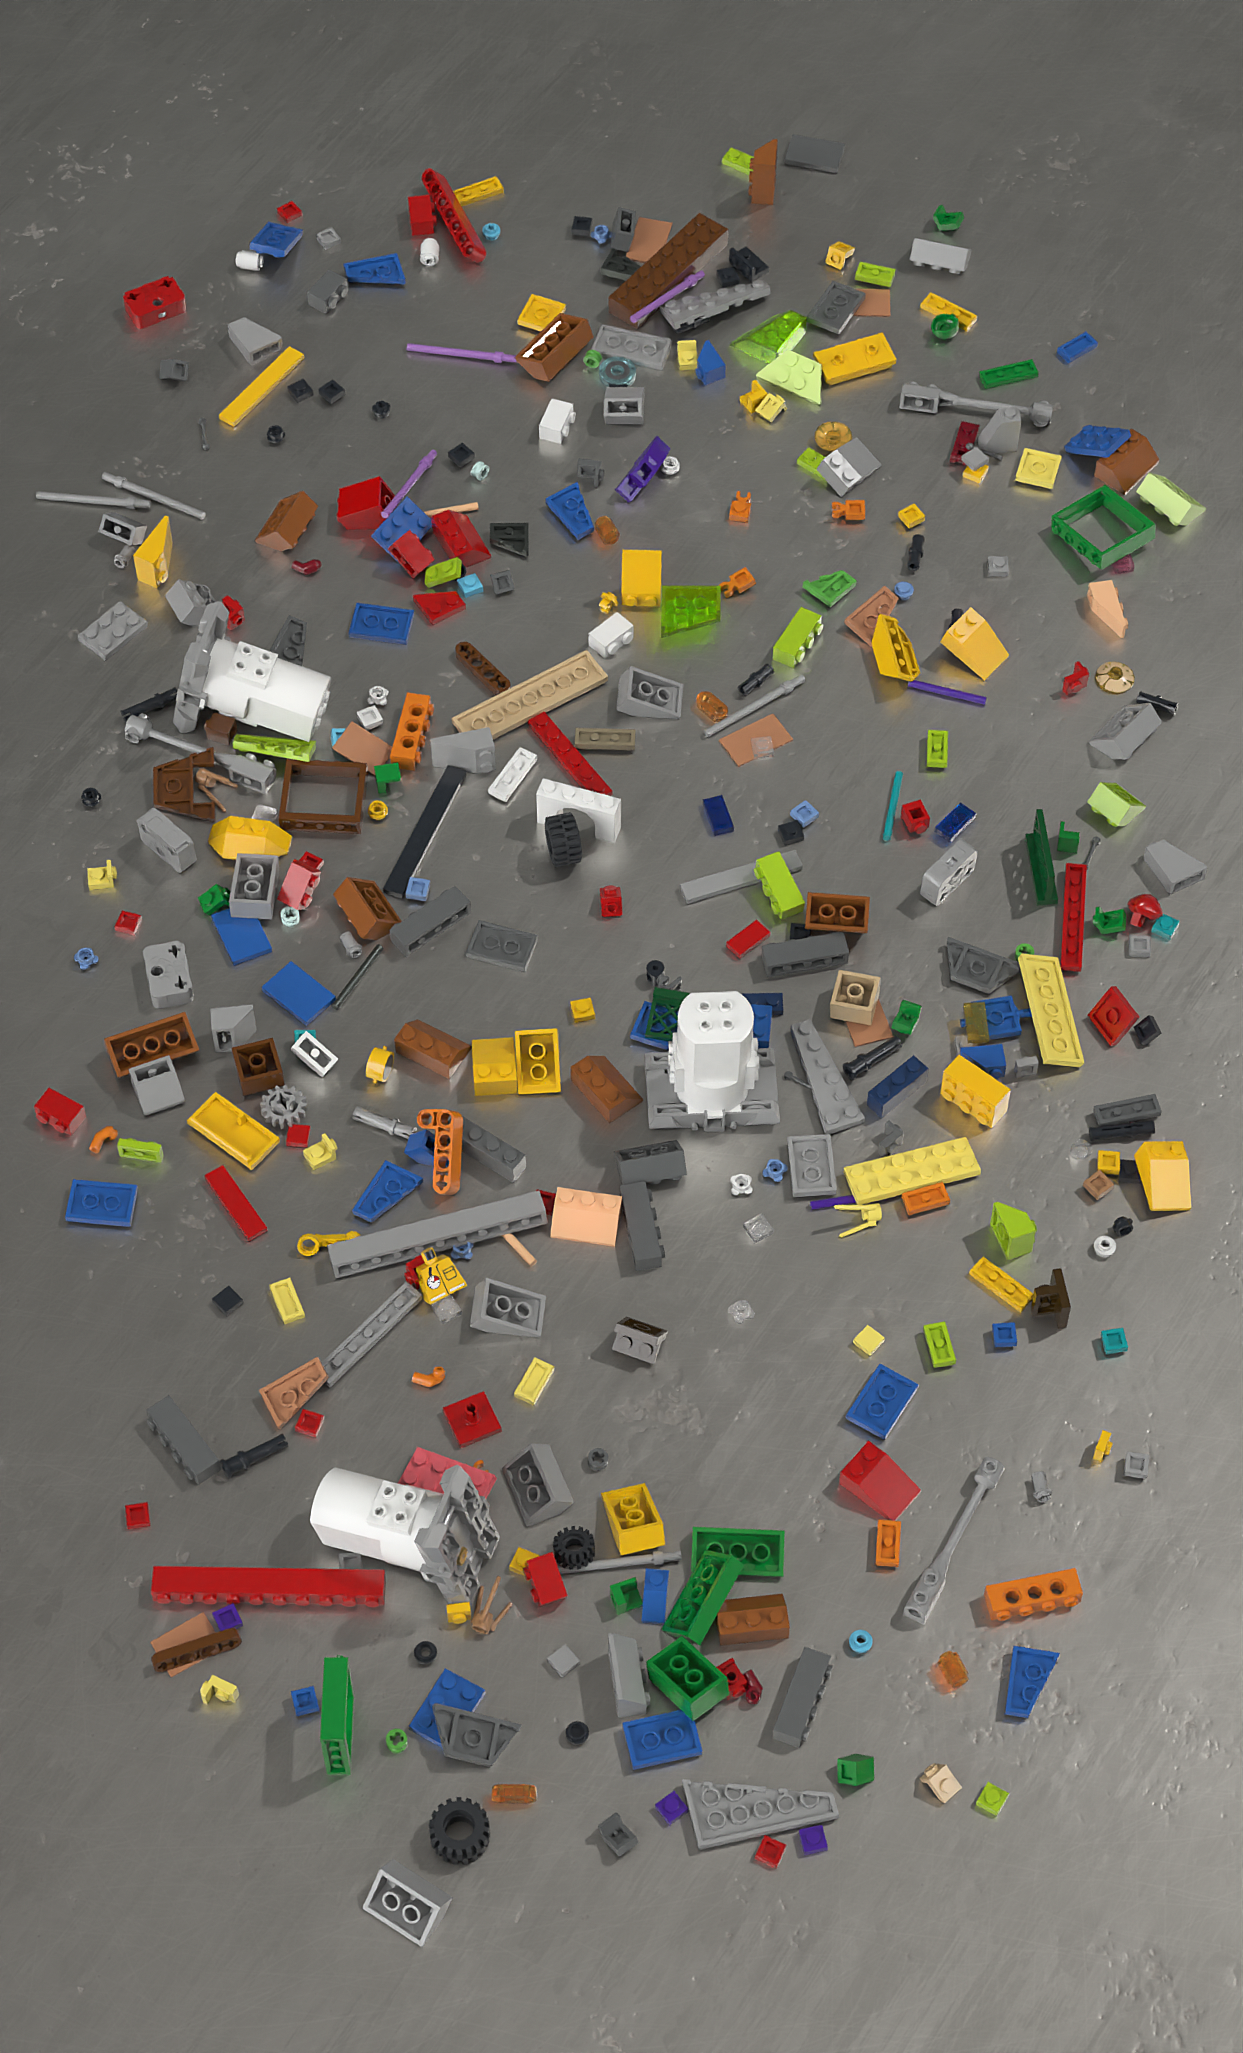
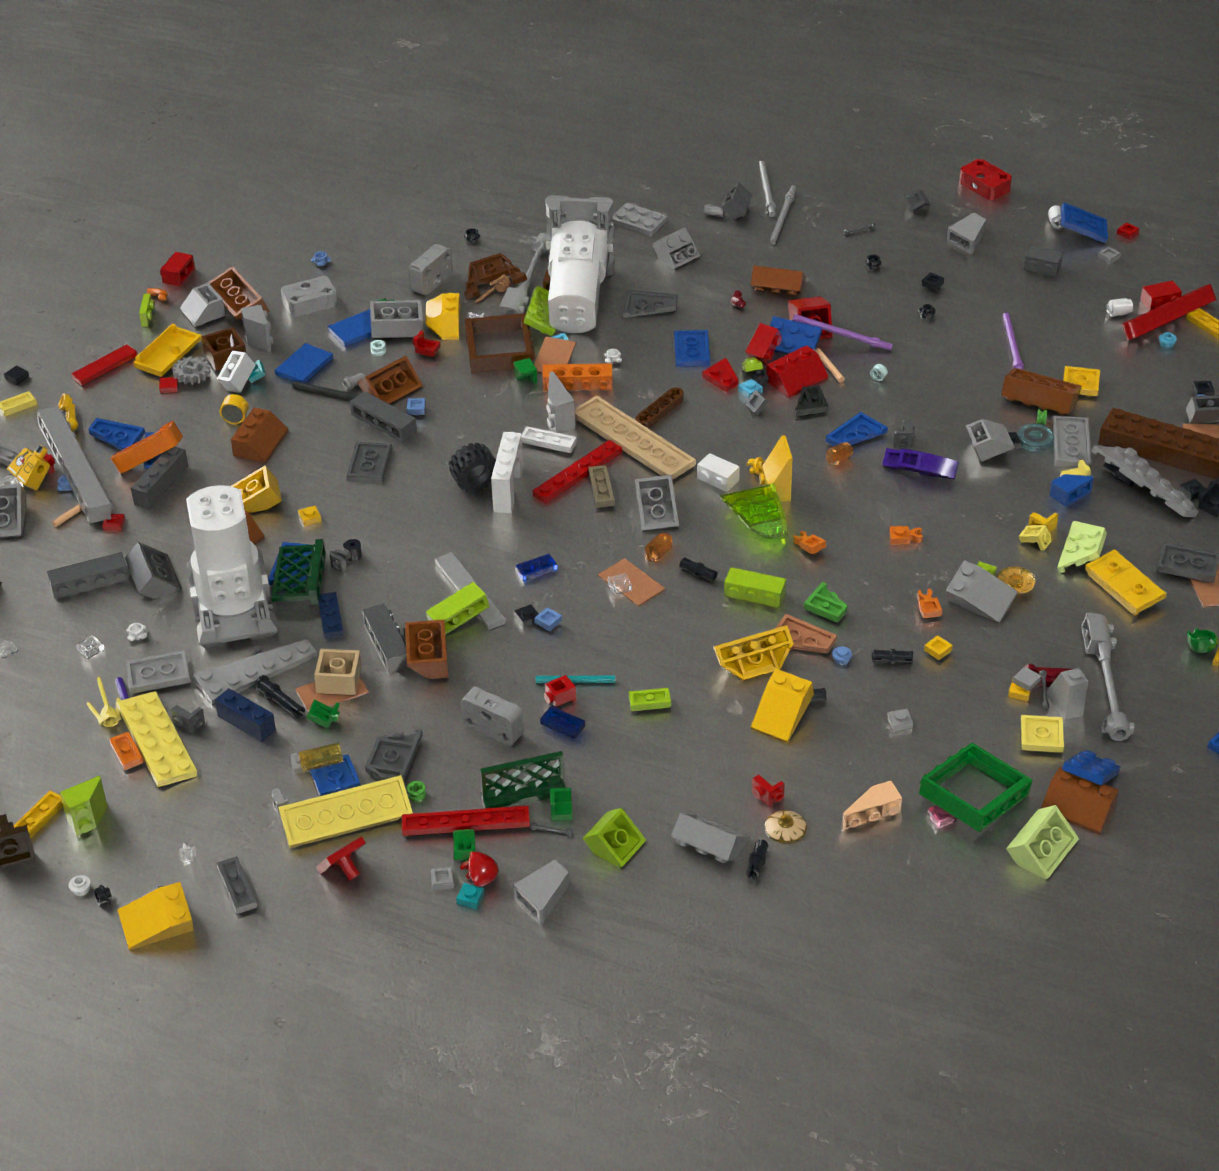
camera: 80 degrees right, 15 degrees down
blue plate [65,1179,138,1227] -> none
light yellow bracket [87,860,117,890] -> none
red tile [114,910,142,936] -> none
yellow slope [133,516,173,588] -> none
yellow tile [219,346,304,427] -> none
red bracket [222,595,245,630] -> none
brick [277,861,321,910] -> none
black plate [287,379,314,403] -> none
light yellow bracket [303,1133,338,1170] -> none
blue wing [343,253,406,284] -> none
light grey pin [353,1107,417,1139] -> none
white plate [356,705,383,730] -> none
yellow plate [368,800,388,820] -> none
black tile [383,765,466,899] -> none
black plate [448,443,475,468] -> none
yellow slope [472,1037,517,1096] -> none
white brick [539,399,575,444] -> none
light nougat slope [550,1187,622,1247] -> none
red bracket [599,885,622,917] -> none
pearl dark grey wing [600,248,641,281] -> none
medium lavender bar [630,270,705,323] -> none
white plate [661,456,680,475] -> none
light grey bar [704,674,805,737] -> none
red tile [726,919,771,959] -> none
clear neon green wedge [730,310,807,364] -> none
blue brick [751,1004,772,1049] -> none
medium blue plate [763,1159,788,1182] -> none
dark purple bar [908,680,987,705] -> none
yellow brick [940,1055,1011,1128] -> none
blue slope [959,1044,1006,1079] -> none
green tile [979,359,1039,389] -> none
medium nougat plate [1083,1170,1114,1200] -> none
black pin [1089,1120,1155,1141] -> none
yellow plate [1097,1150,1120,1175] -> none
black plate [1133,1015,1162,1045] -> none

